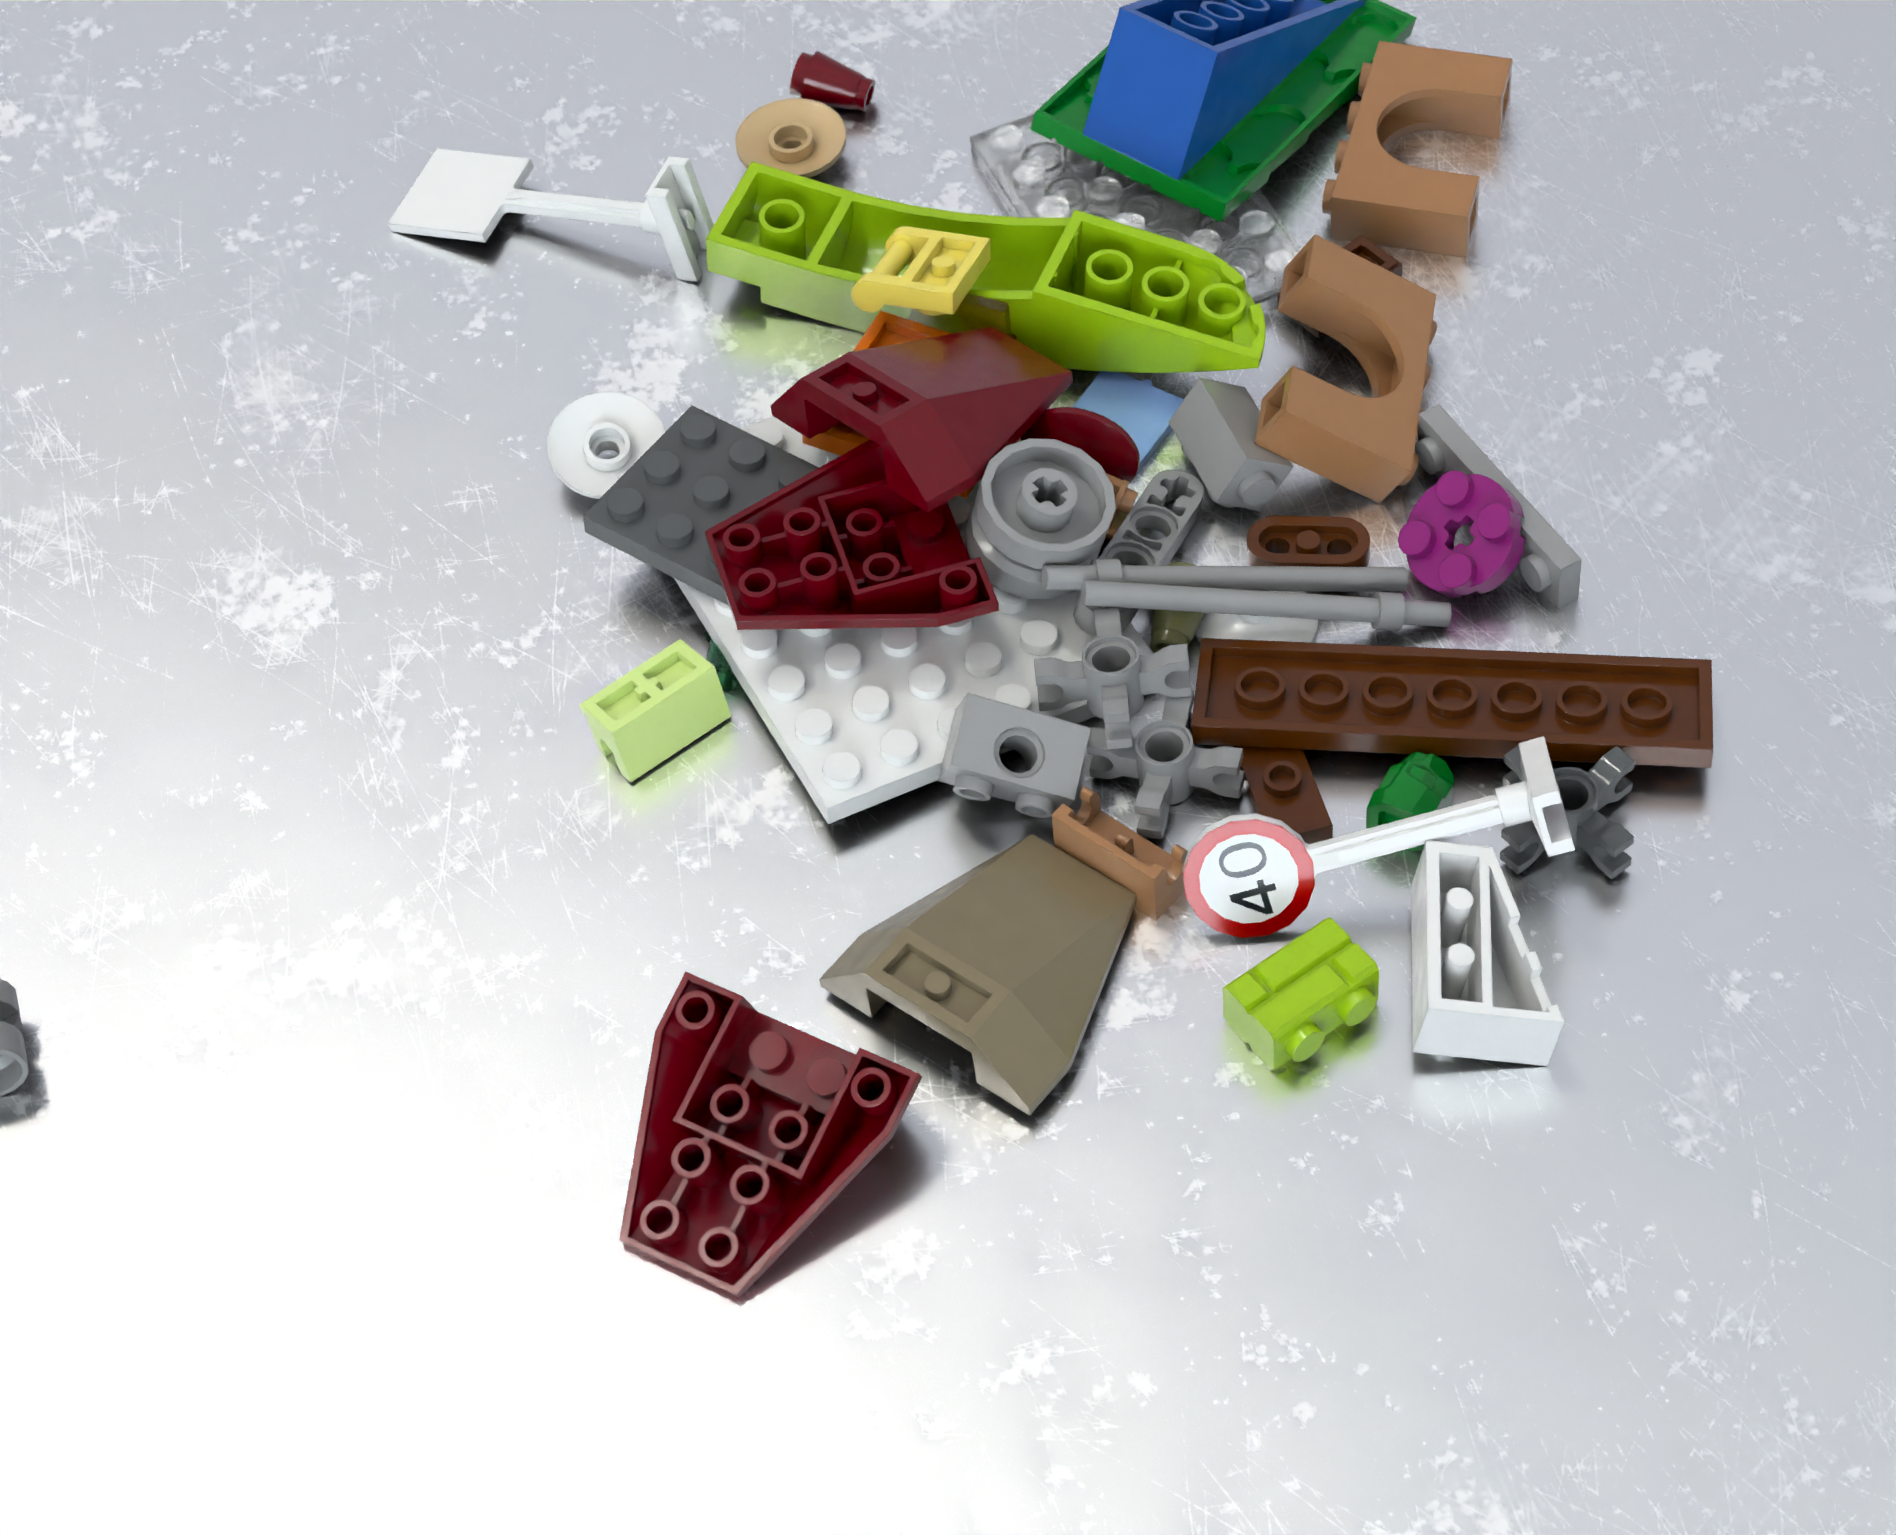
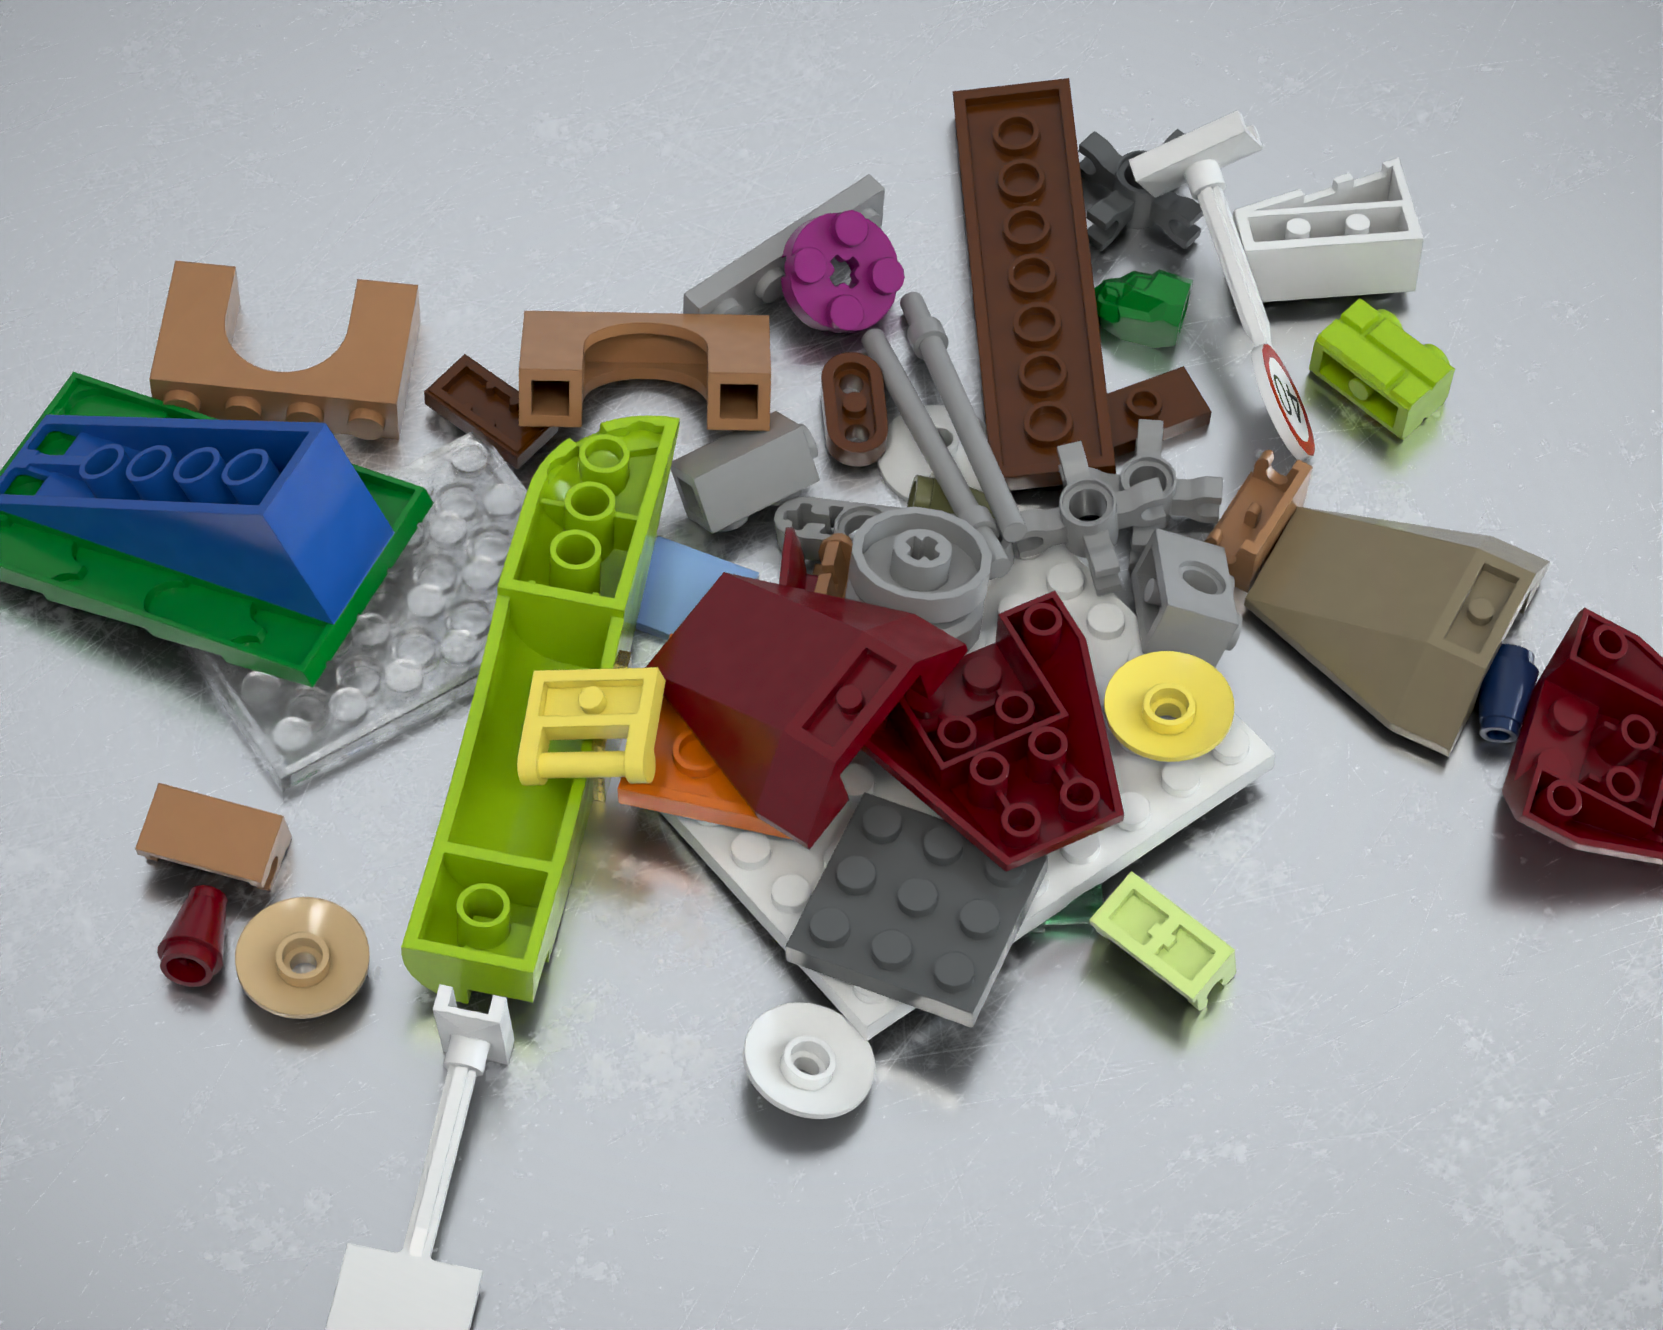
camera: 110 degrees left, 5 degrees up
none -> medium nougat hinge [135,783,292,892]
none -> light yellow dish [1104,651,1234,762]
none -> dark blue cone [1478,644,1539,743]

